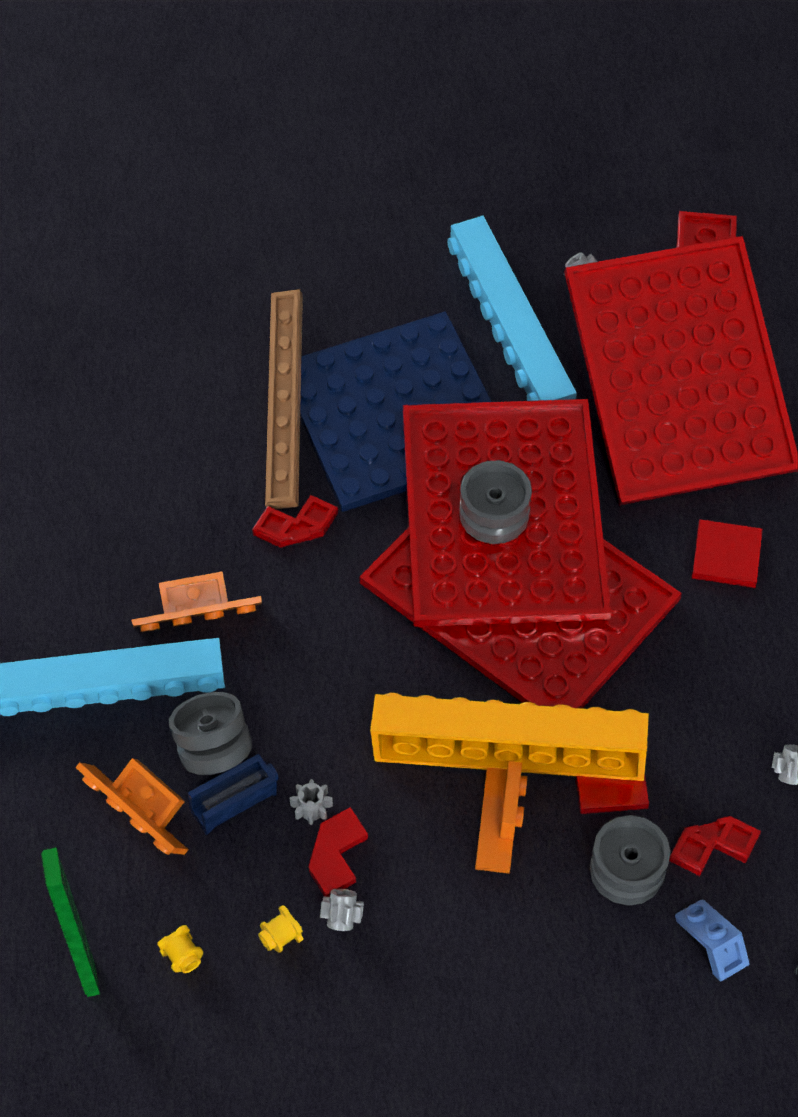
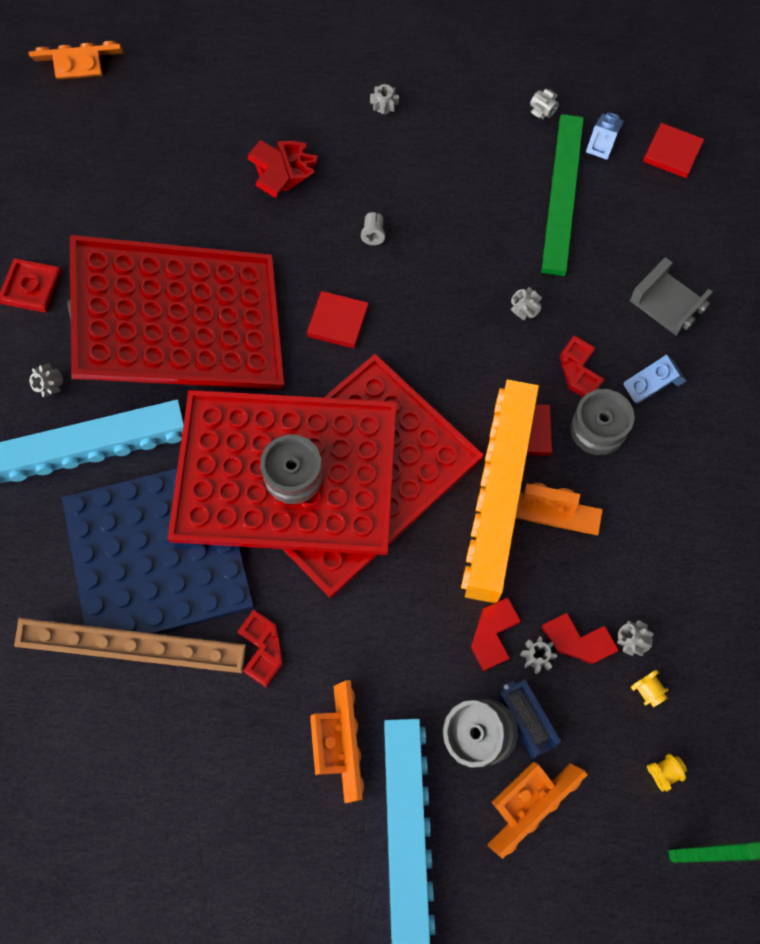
camera: 85 degrees left, 10 degrees up
none -> red tile [471,597,521,672]

